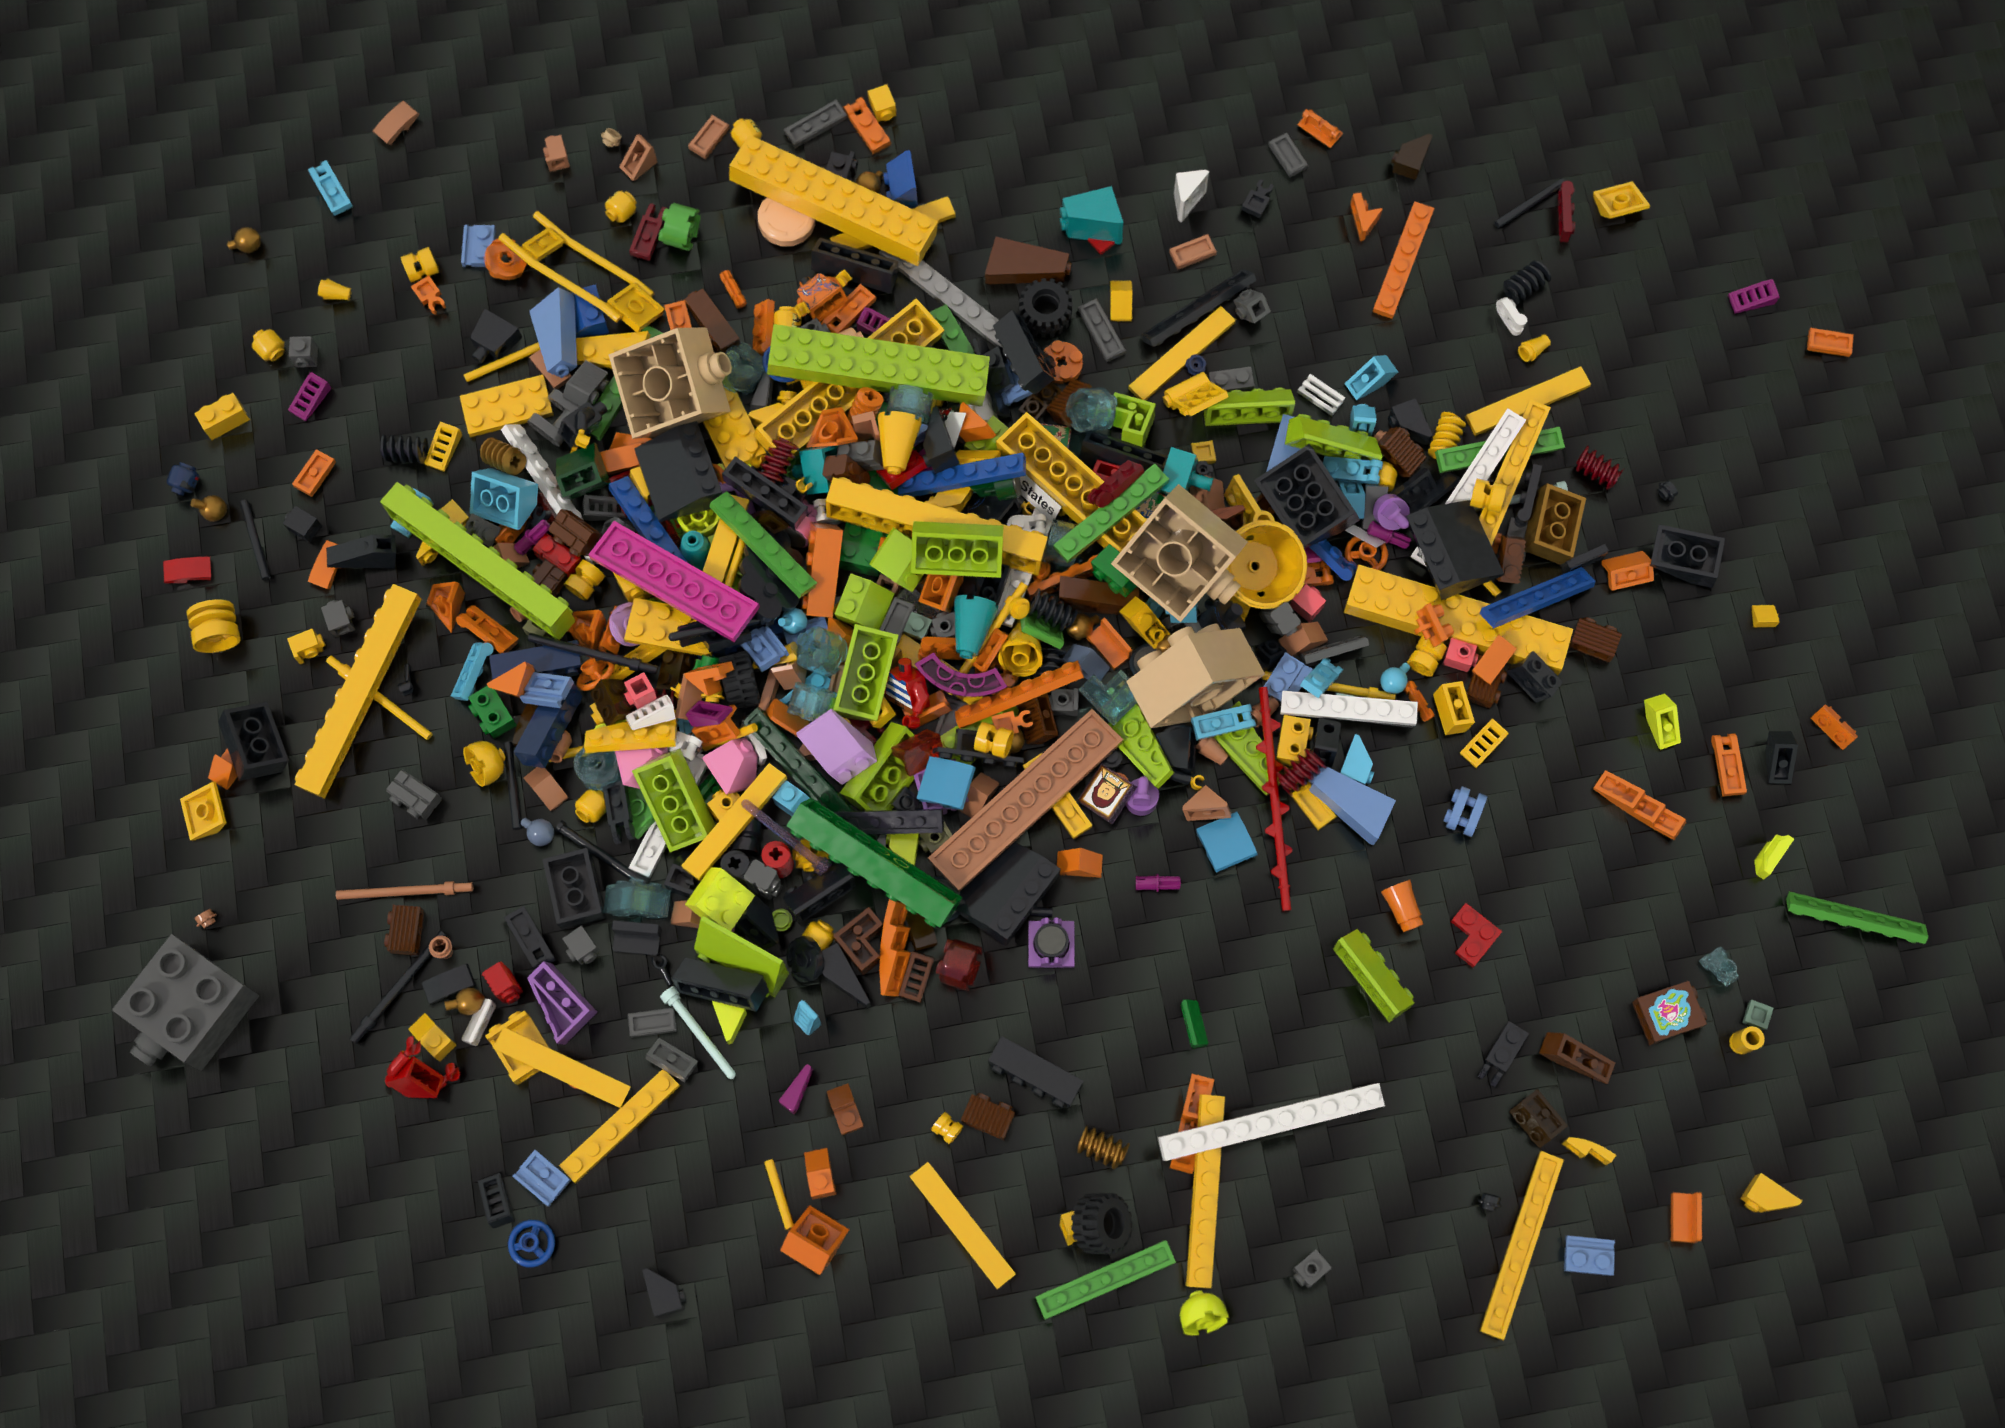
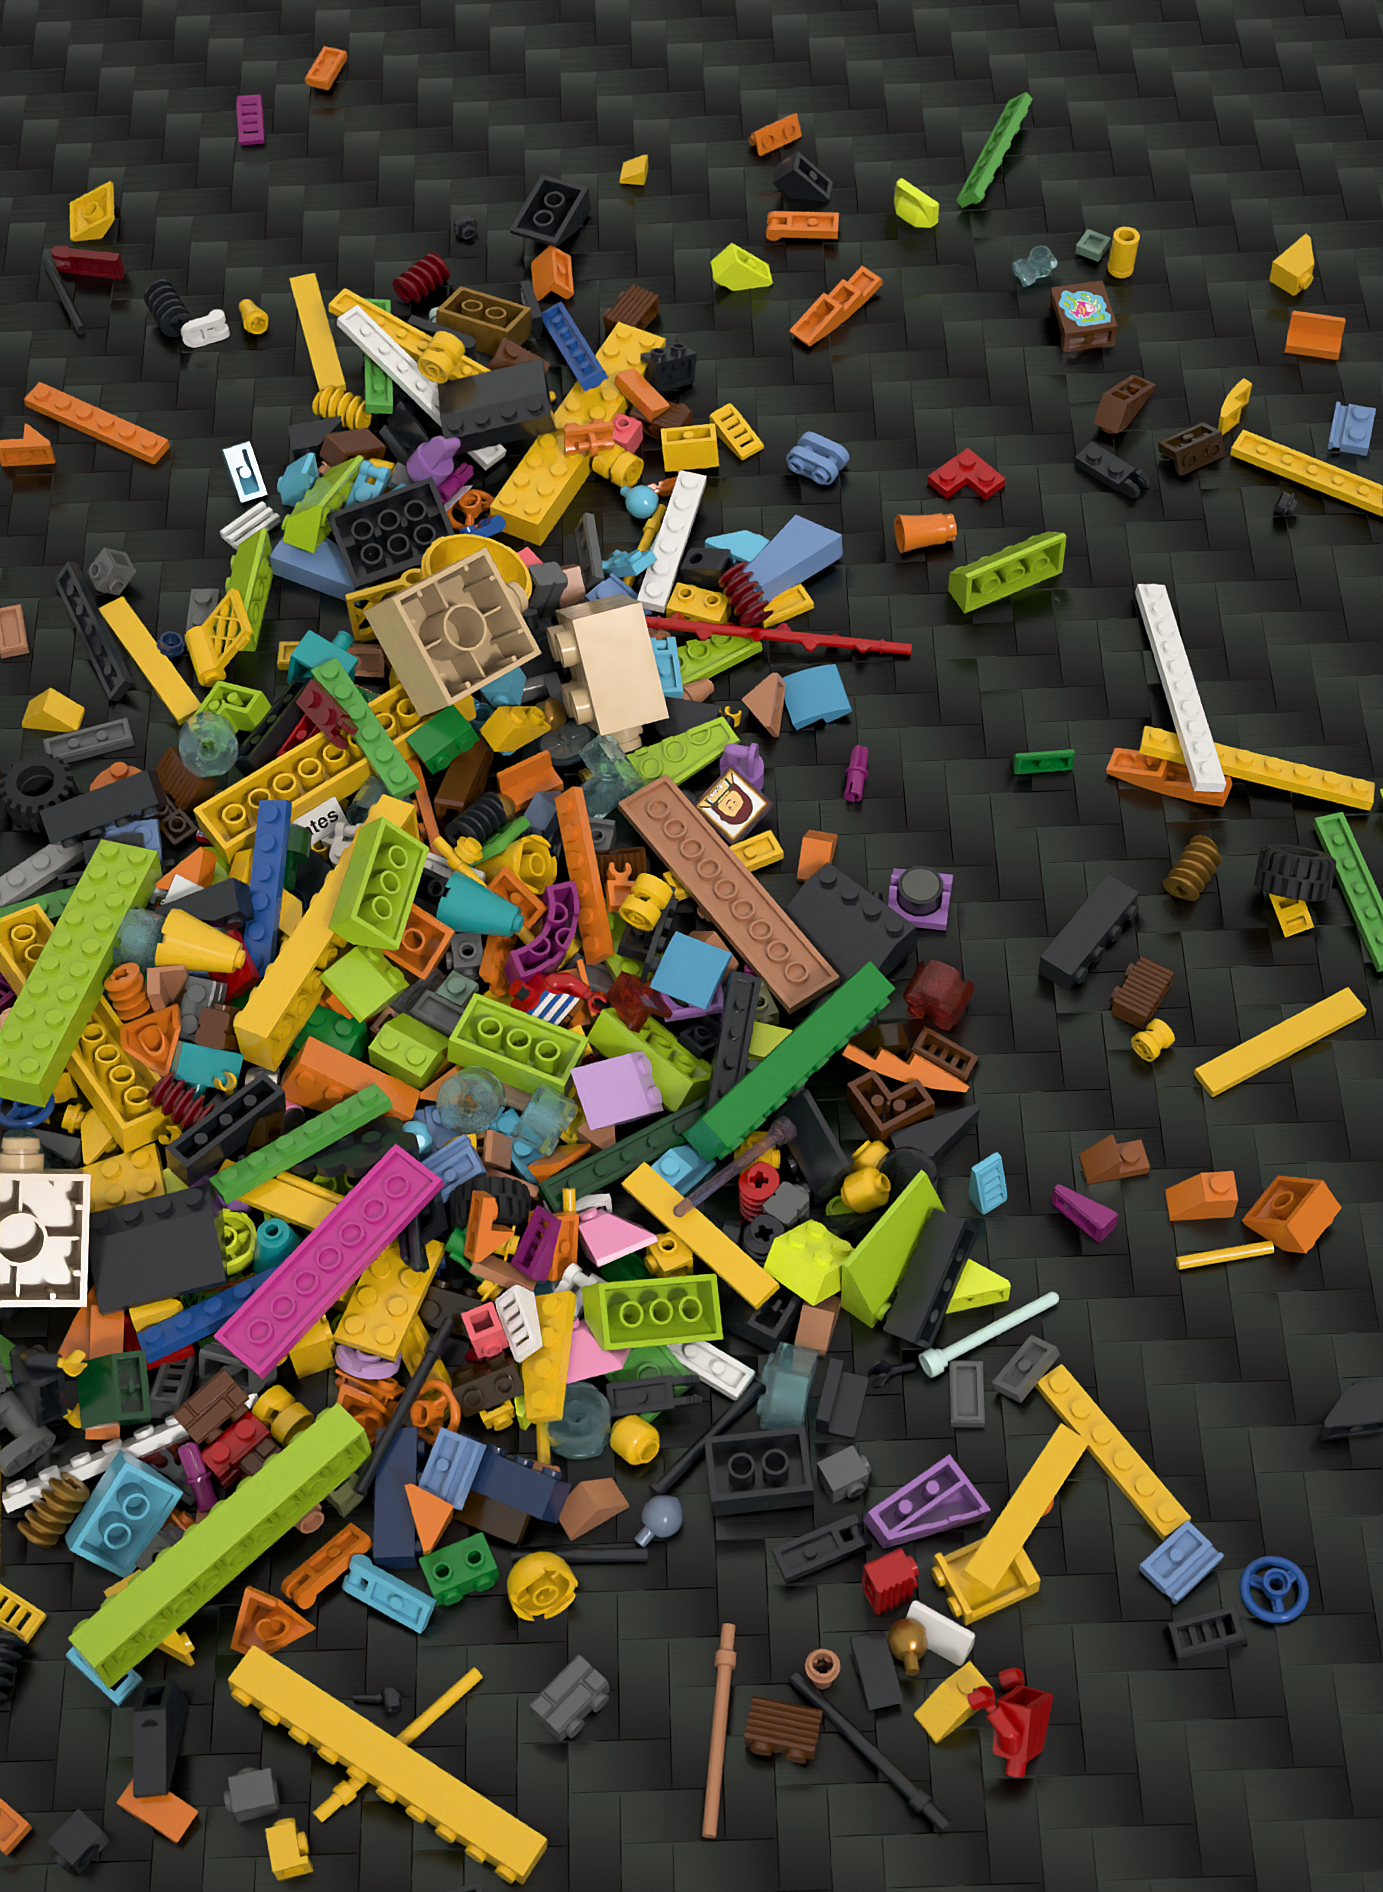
camera: 80 degrees left, 15 degrees down
dark grey brick [1292,1250,1332,1288] -> none
none -> yellow head [841,1167,891,1214]

